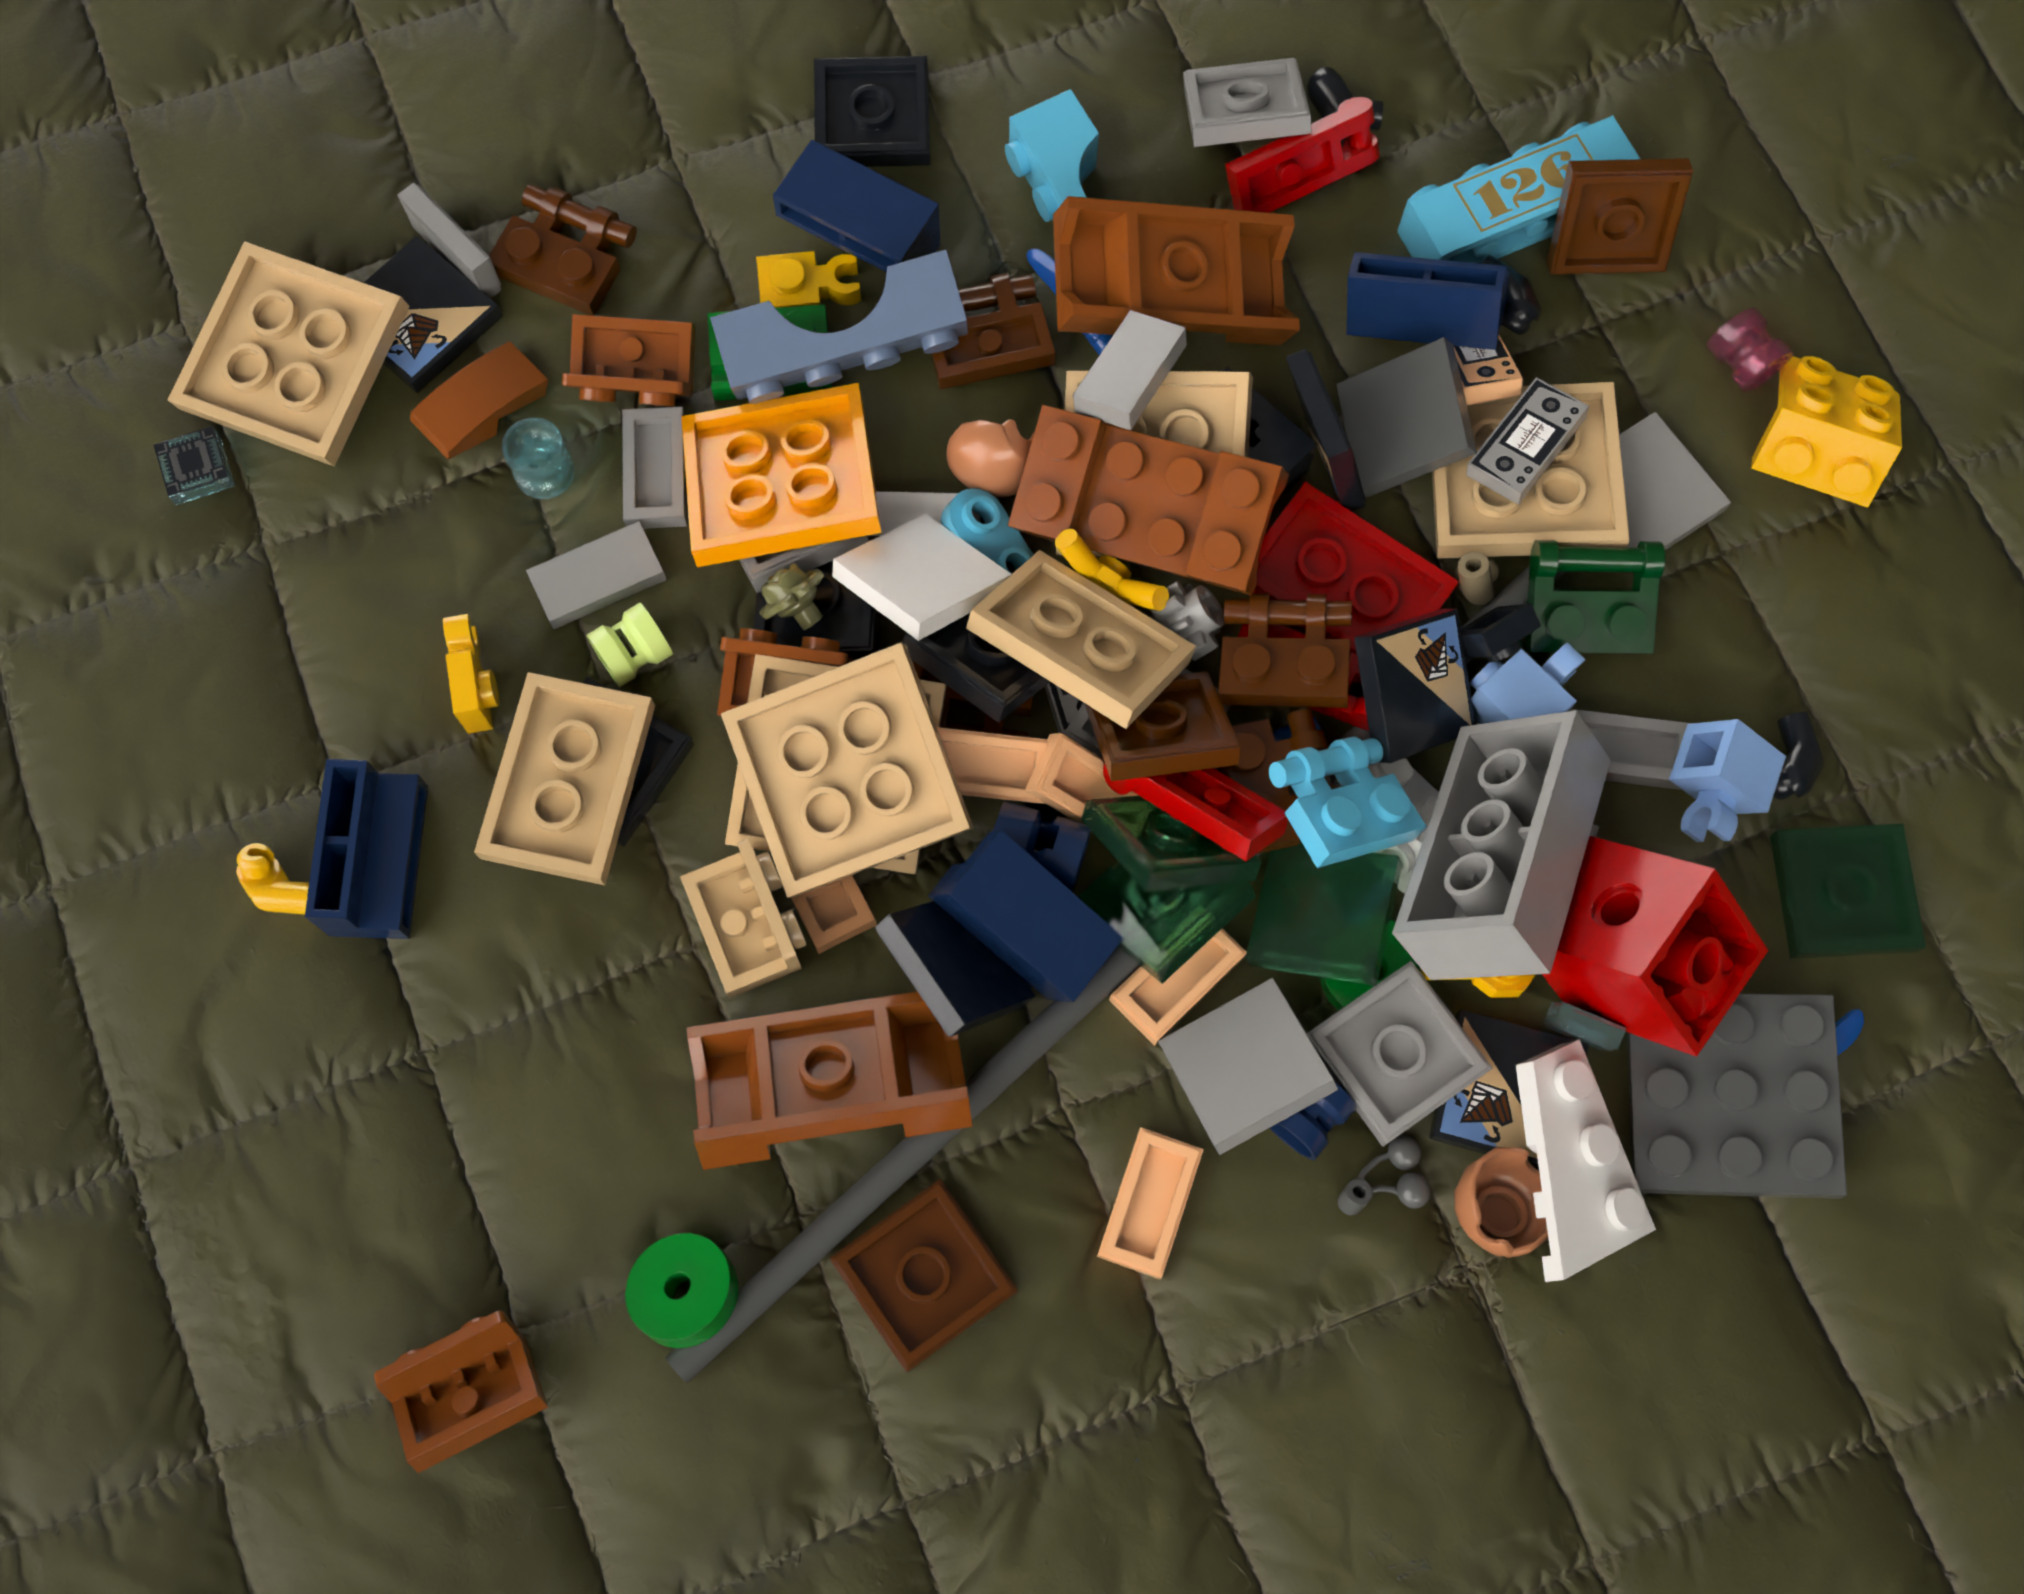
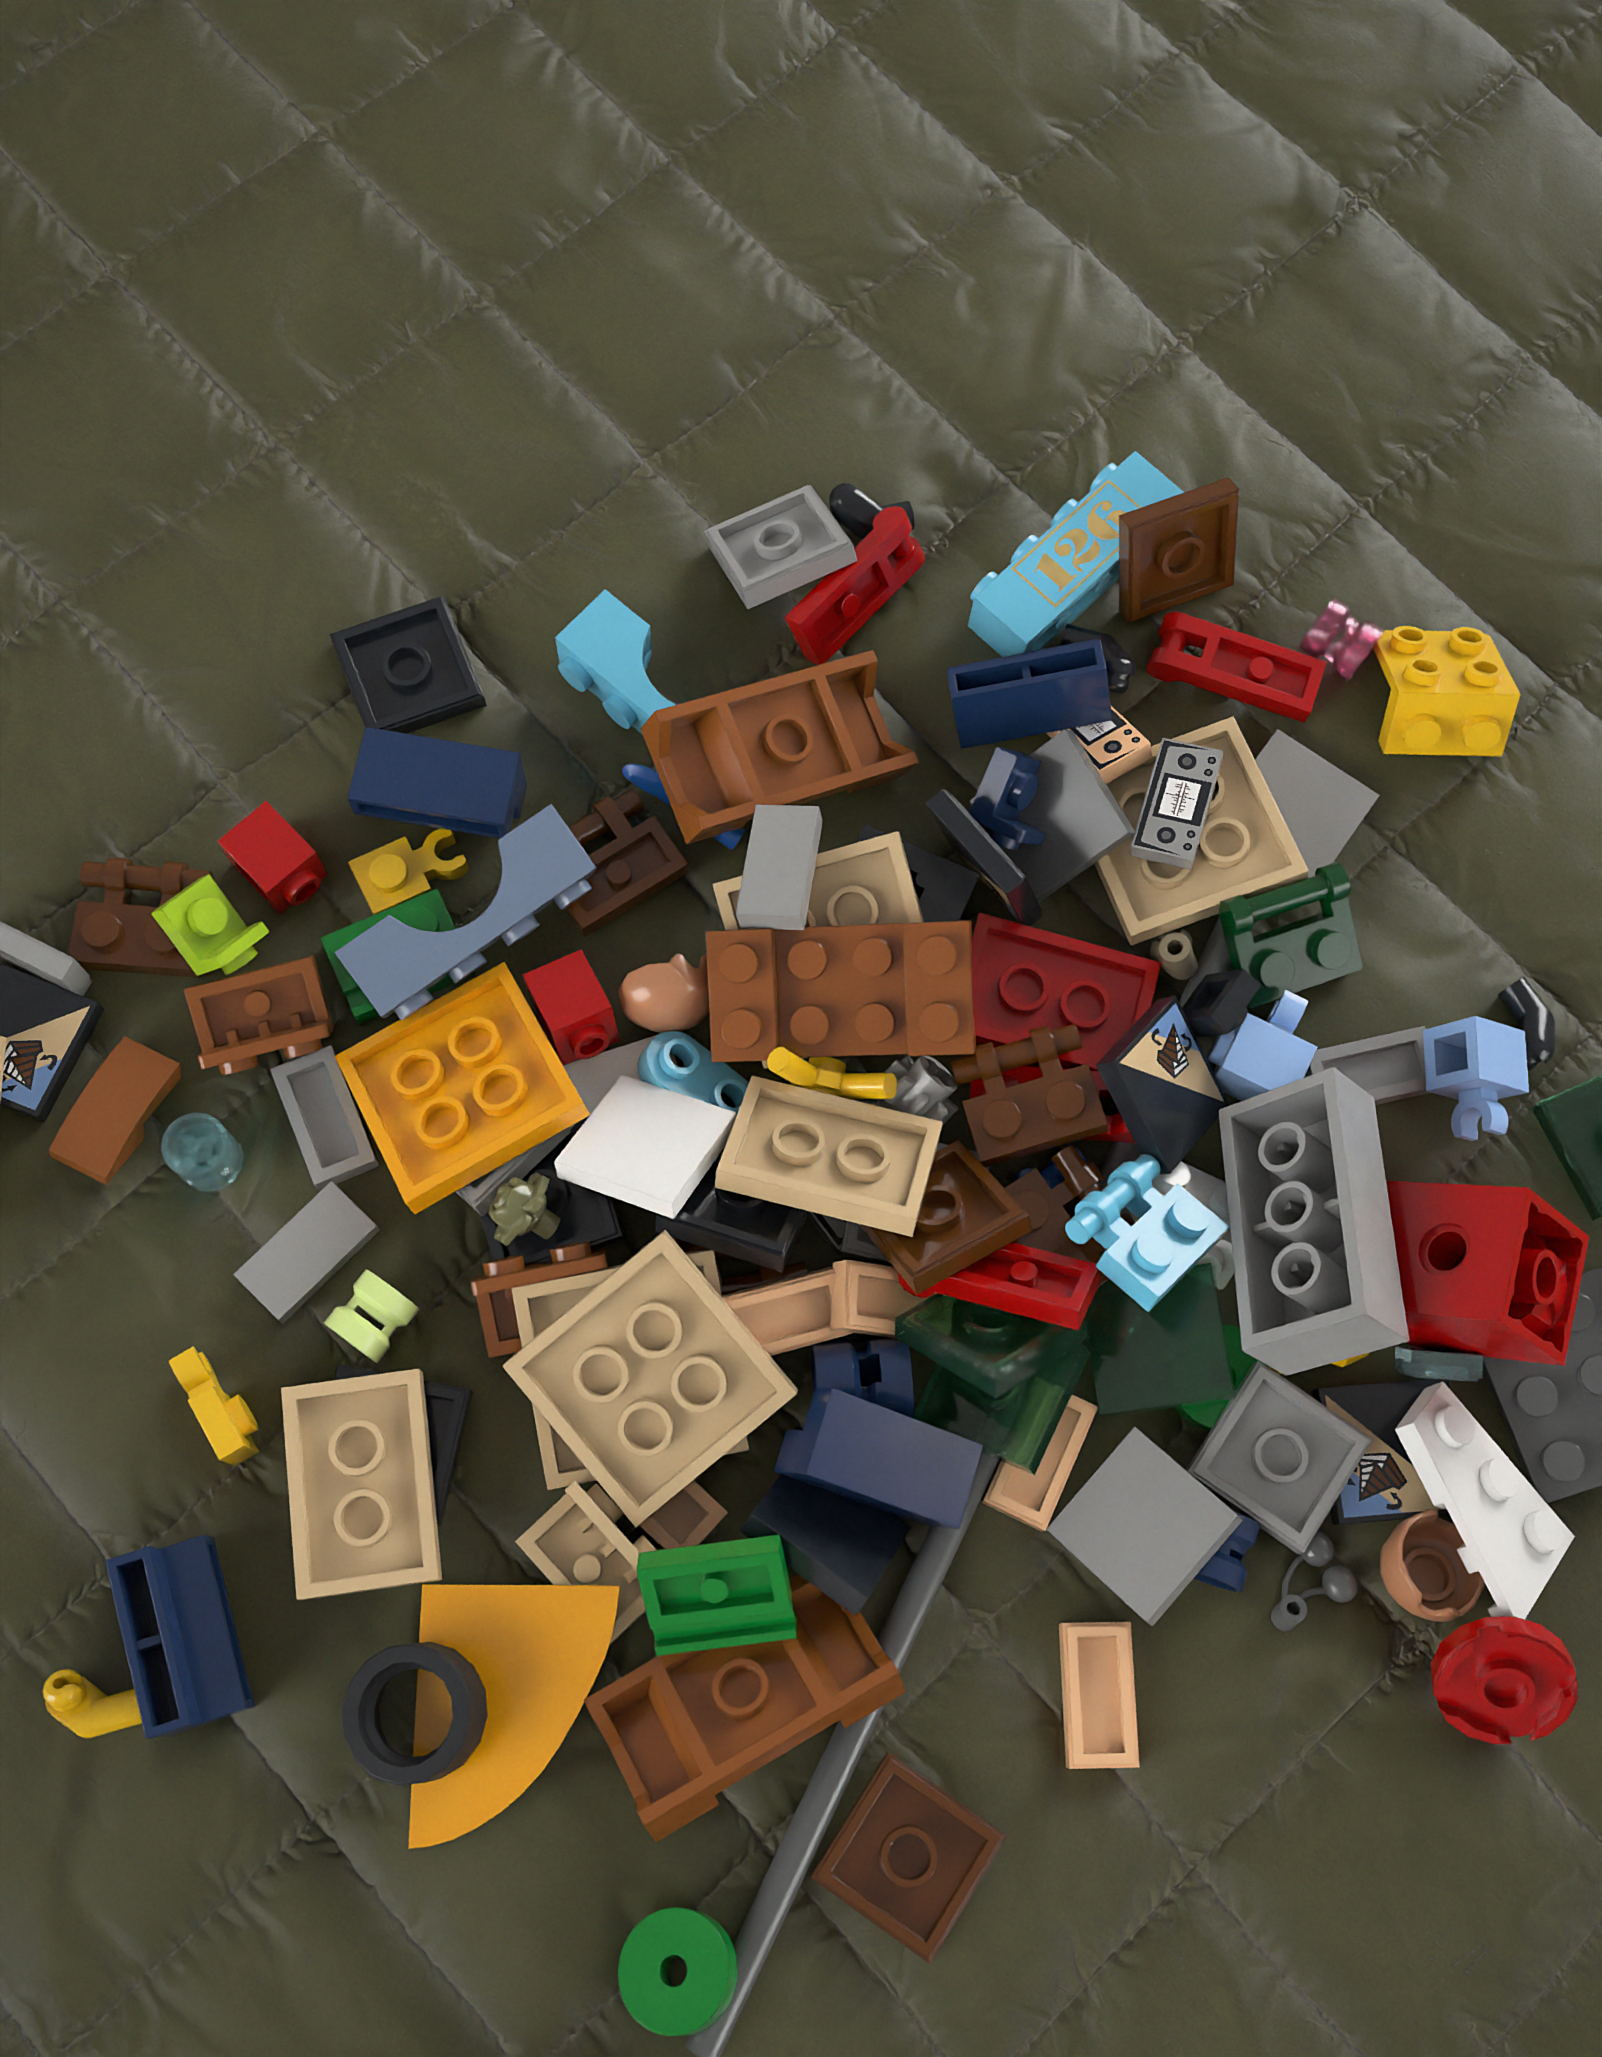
camera: 25 degrees left, 0 degrees up
none -> lime bracket [151,874,269,976]
none -> red brick [217,801,328,915]
none -> black tyre [342,1642,488,1786]
none -> light orange sticker [408,1584,620,1849]
none -> red brick [523,949,620,1066]
none -> green plate [636,1534,797,1656]
none -> dark blue bracket [968,747,1046,850]
none -> red plate [1146,612,1327,723]
none -> red tile [1431,1616,1578,1744]

